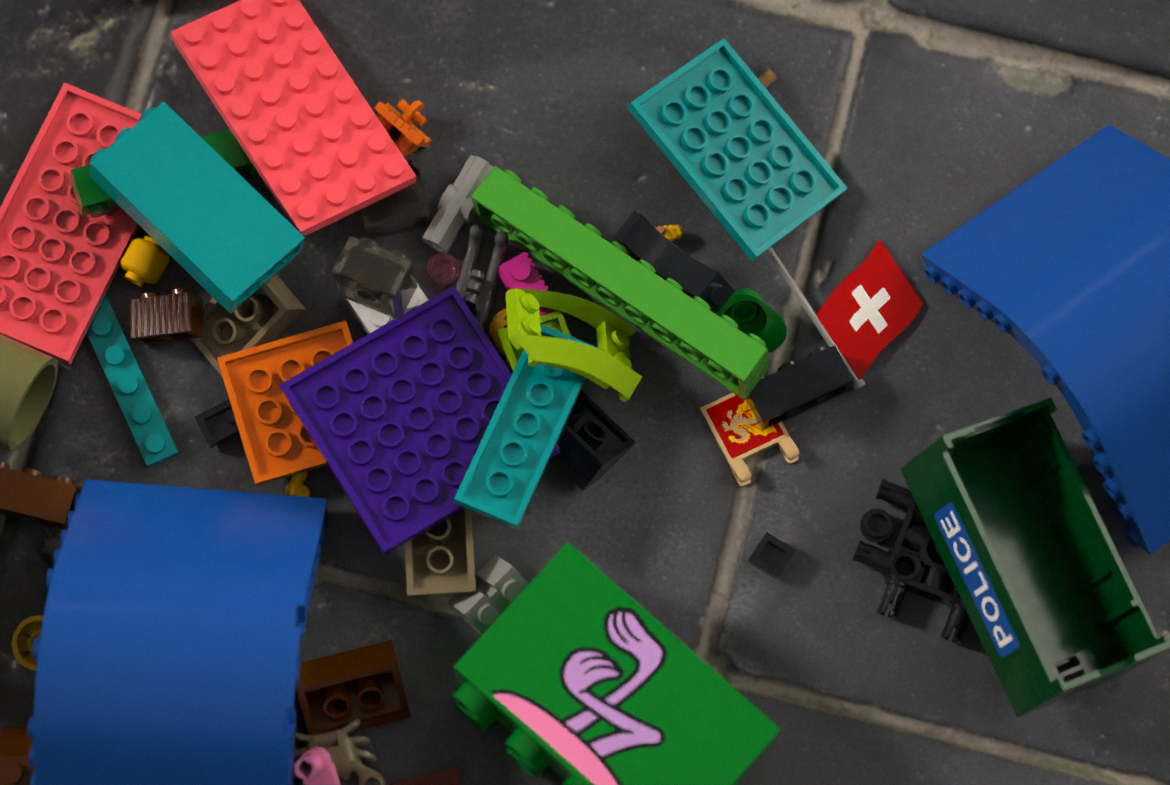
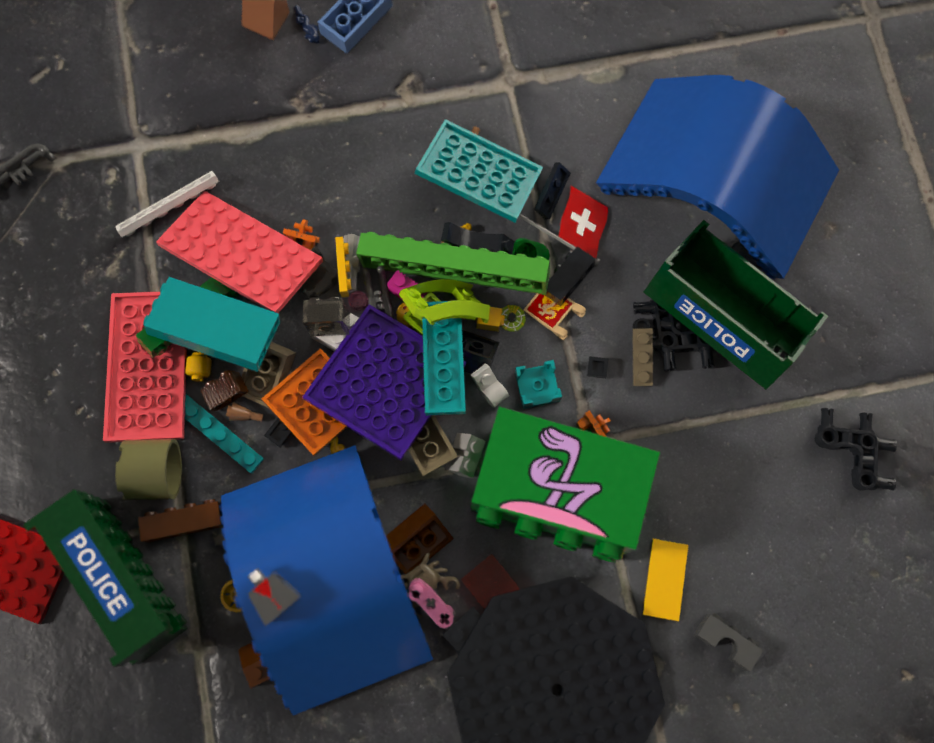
camera: 25 degrees left, 0 degrees up
none -> medium nougat cone [226,402,264,422]
none -> dark grey torso [248,568,301,625]
none -> yellow plate [335,237,352,297]
none -> white plate [471,363,509,408]
none -> yellow brick [477,307,505,332]
none -> lime piece [501,305,526,332]
none -> teal panel [515,360,562,409]
none -> black plate [534,162,571,219]
none -> orange hips [576,410,611,437]
none -> dark tan plate [632,328,653,386]

